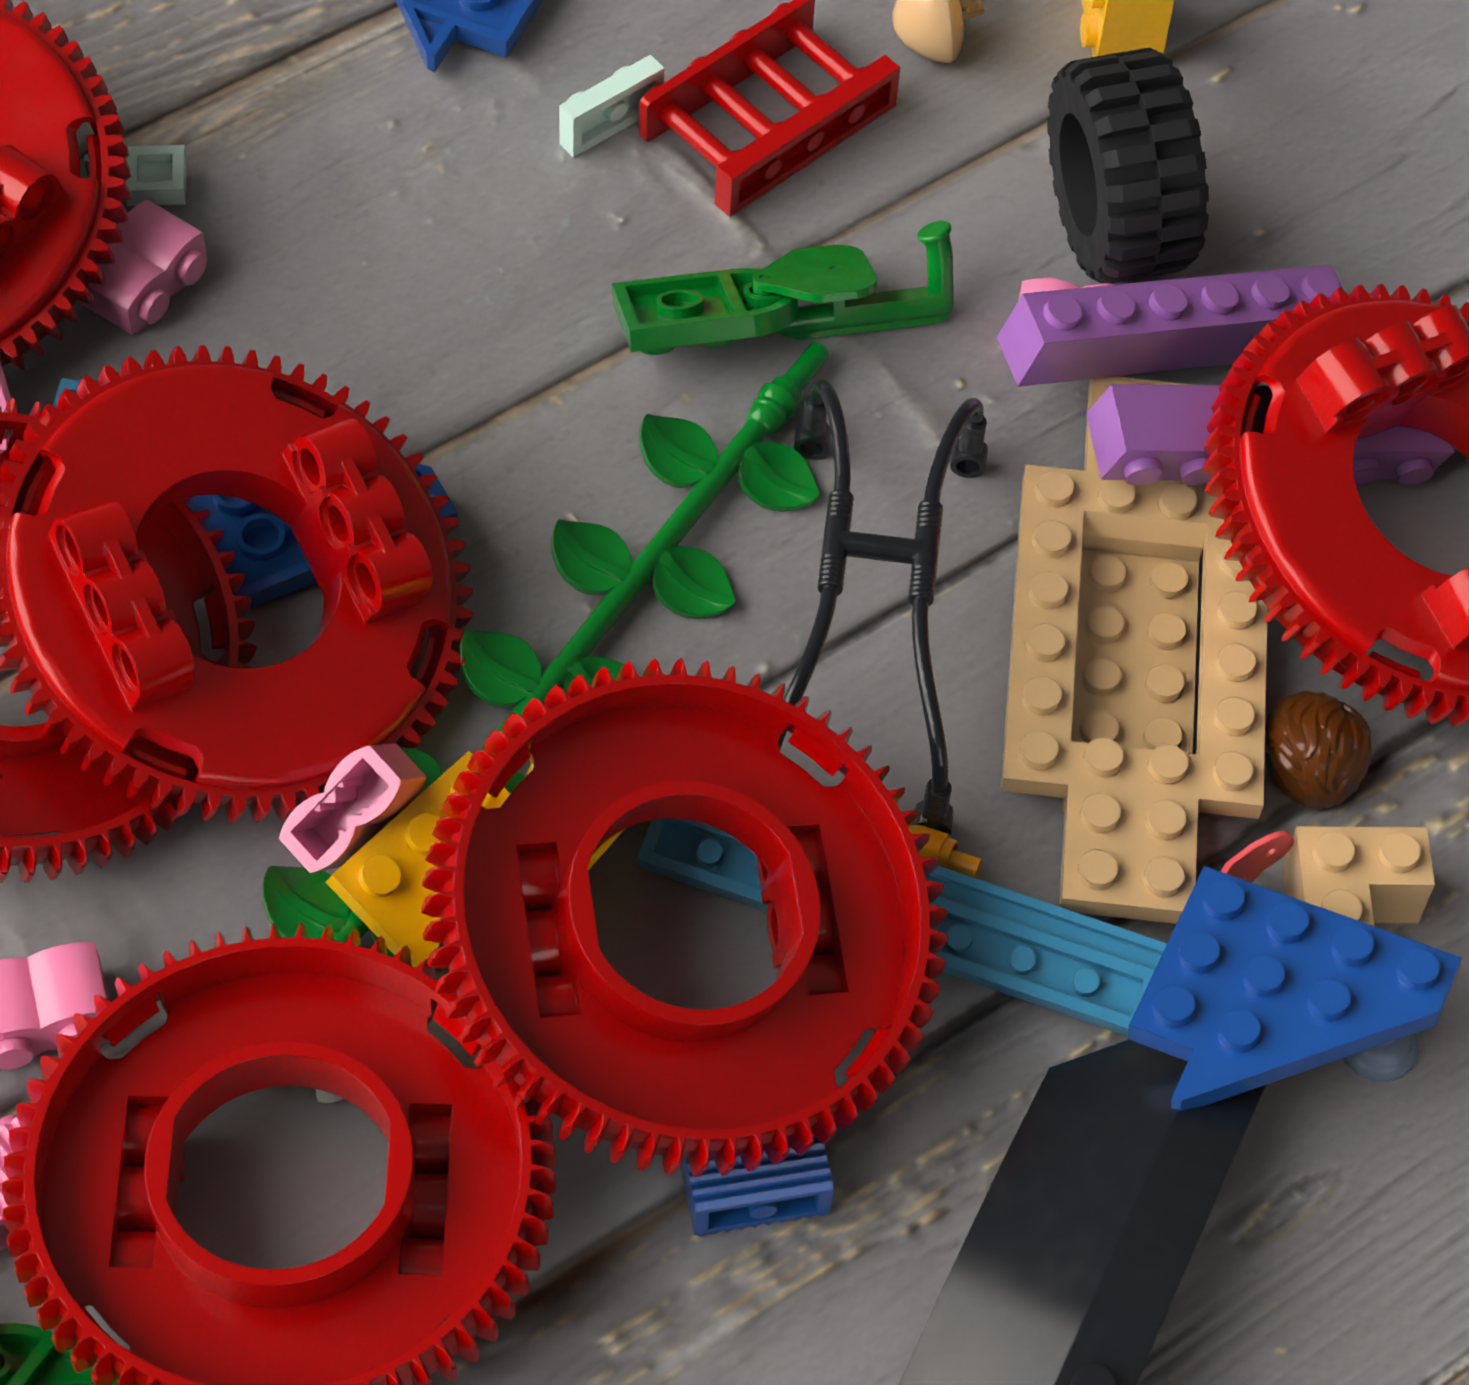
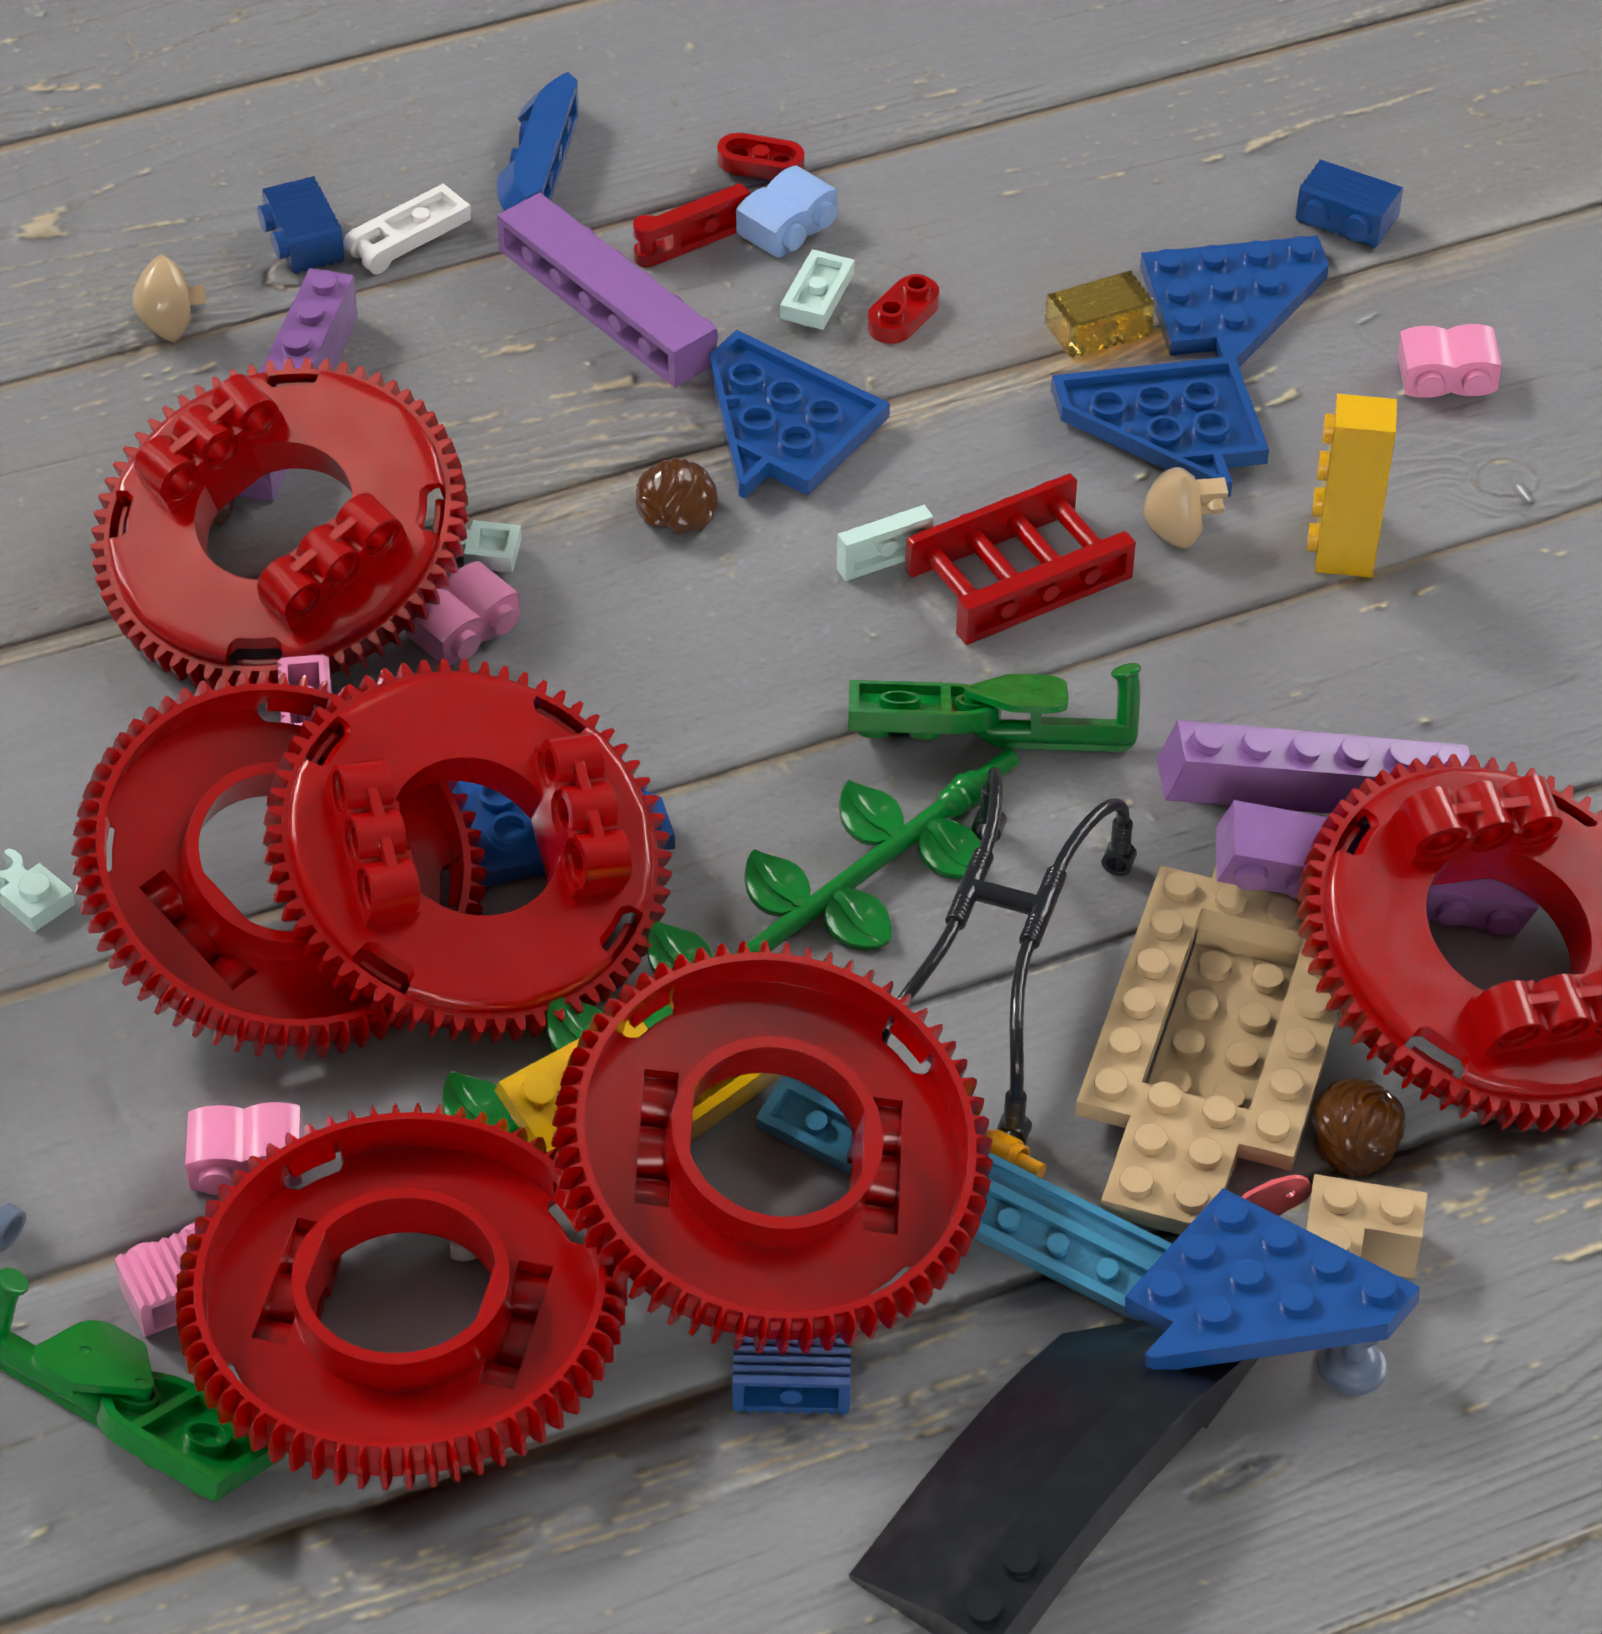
camera: 15 degrees right, 10 degrees down
bright pink brick [279,743,427,873] -> none
black tyre [1047,48,1209,284] -> none
none -> reddish brown hair [636,458,718,535]

